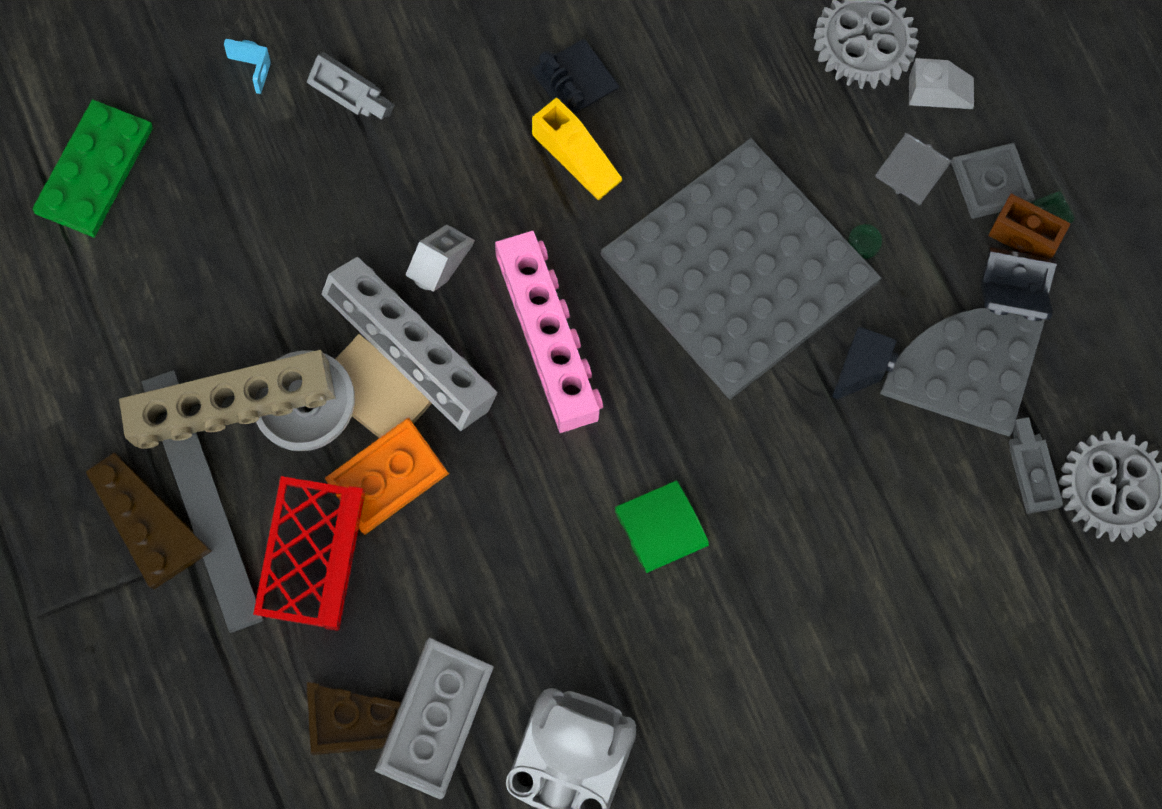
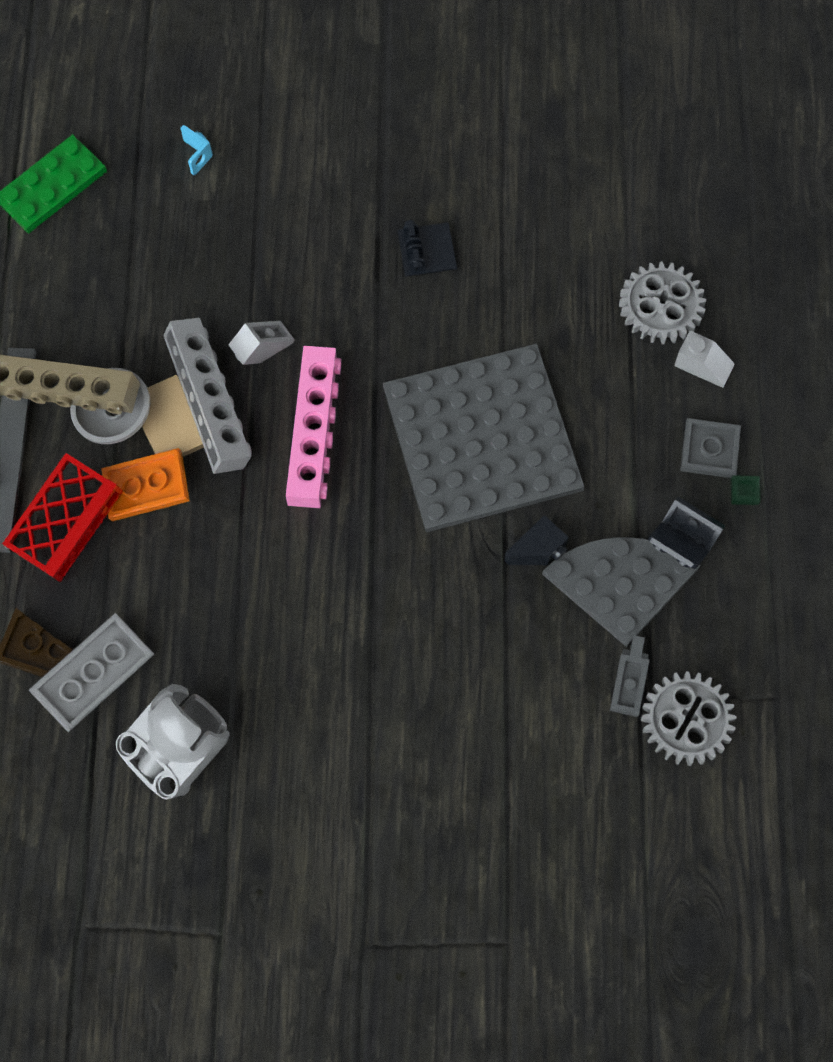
camera: 30 degrees right, 0 degrees up
hinge [307,52,395,119] -> none
yellow slope [532,97,622,200] -> none
green slope [614,481,709,573] -> none
clear green tile [848,224,882,259] -> none
clear piece [875,133,951,205] -> none
reddish brown brick [988,193,1071,258] -> none

